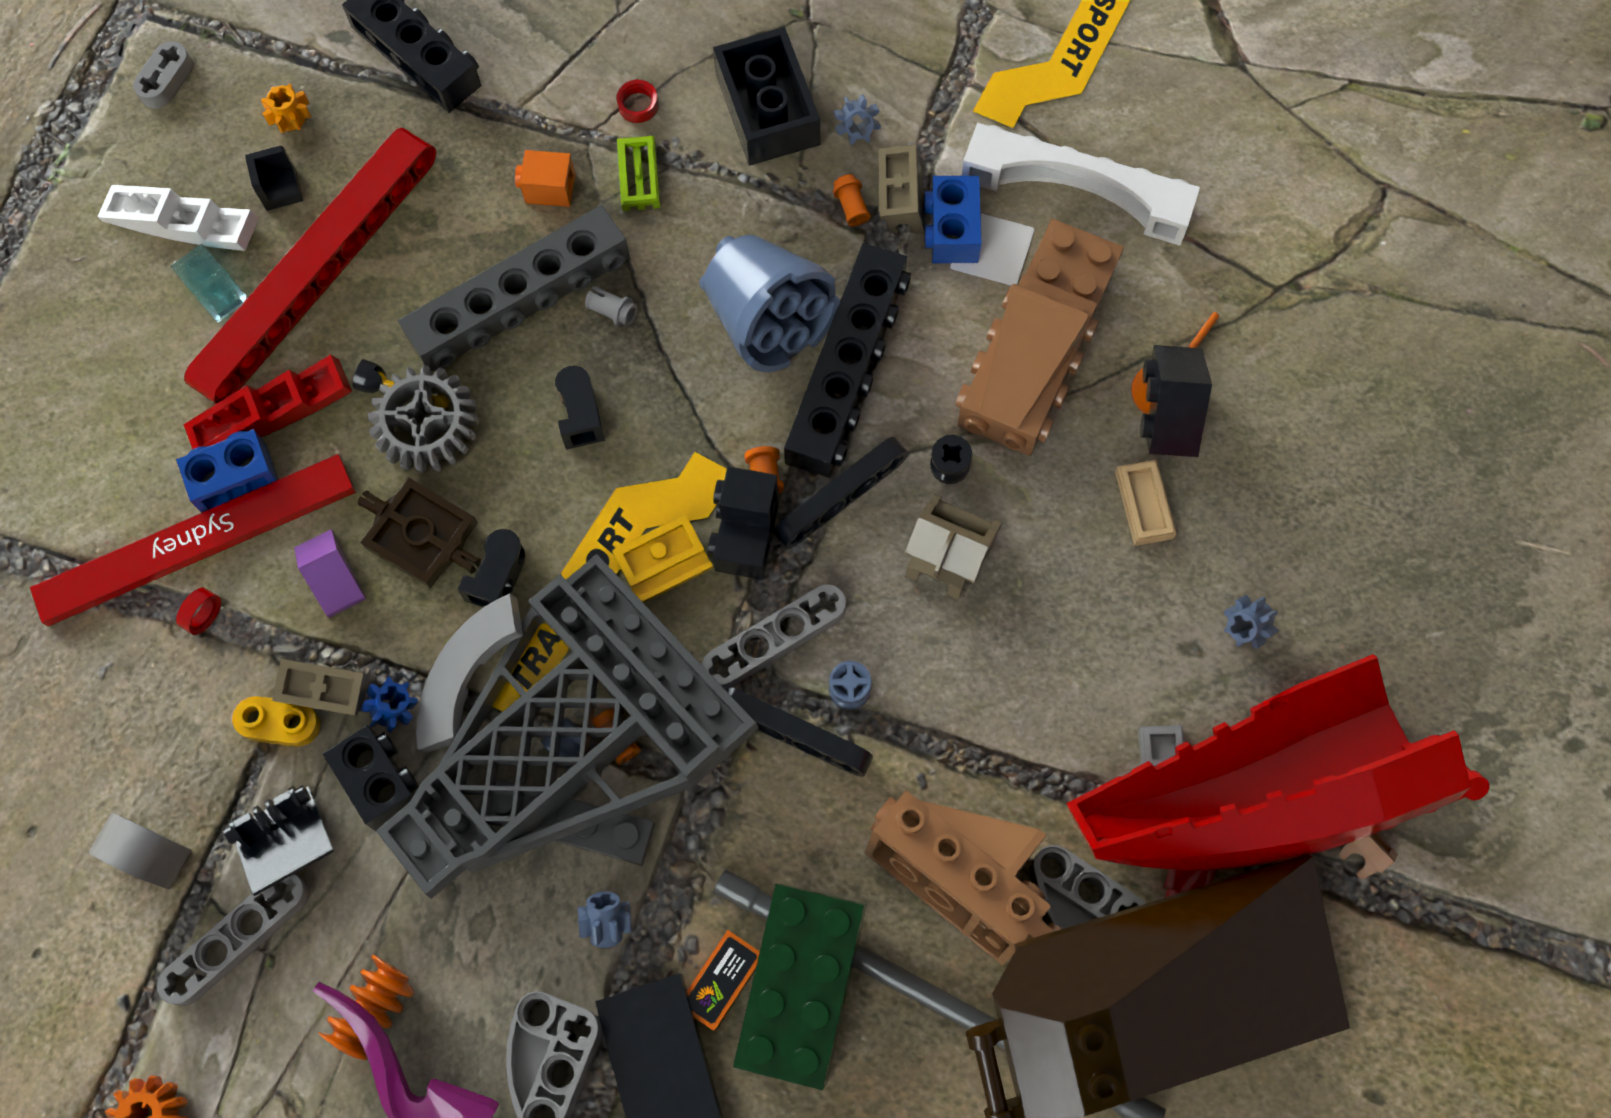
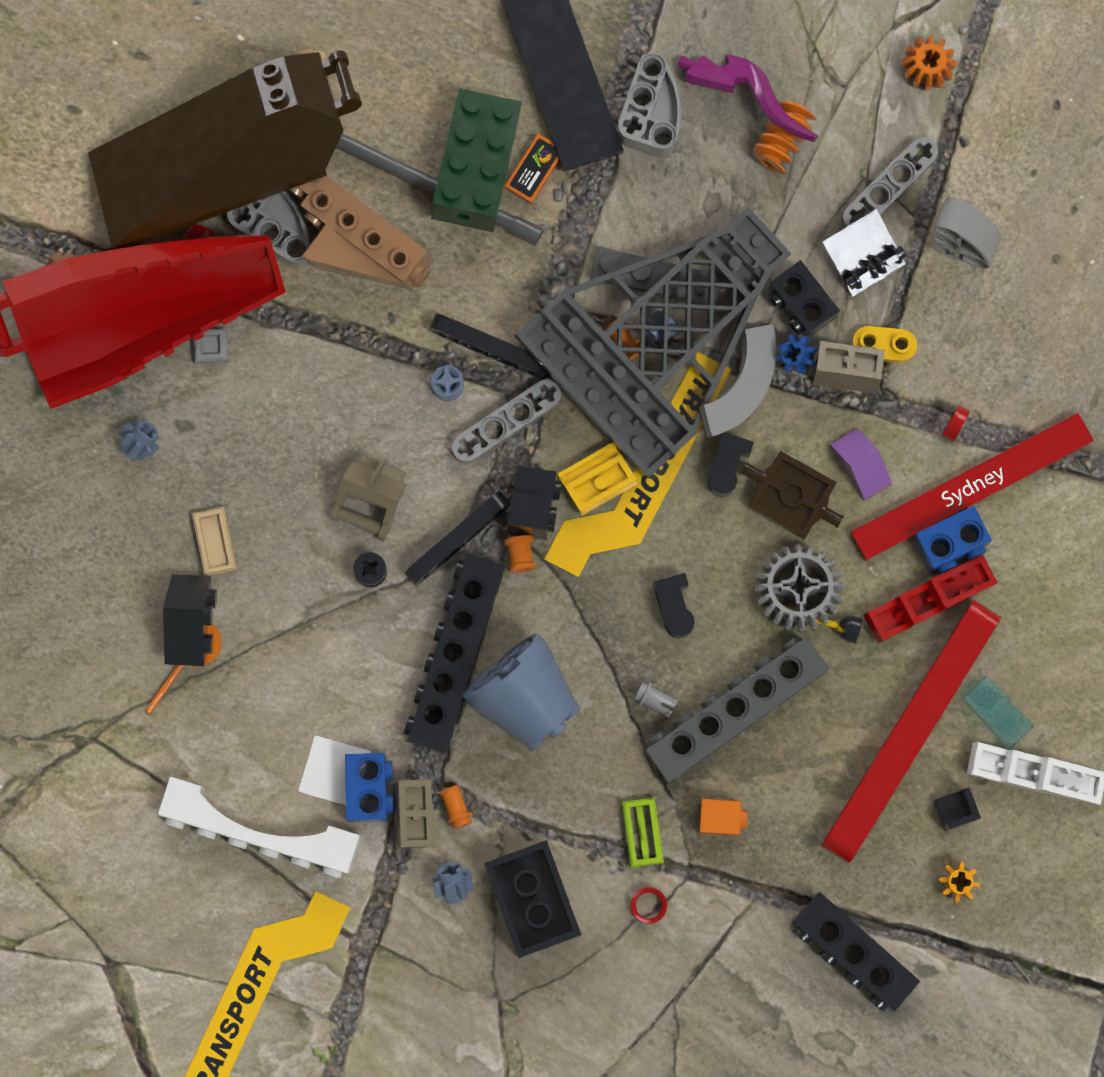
camera: 175 degrees right, 10 degrees up
light grey beam [133,41,193,109] -> none
sand blue gear [577,891,632,948] -> none
medium nougat wedge [955,218,1124,456] -> none

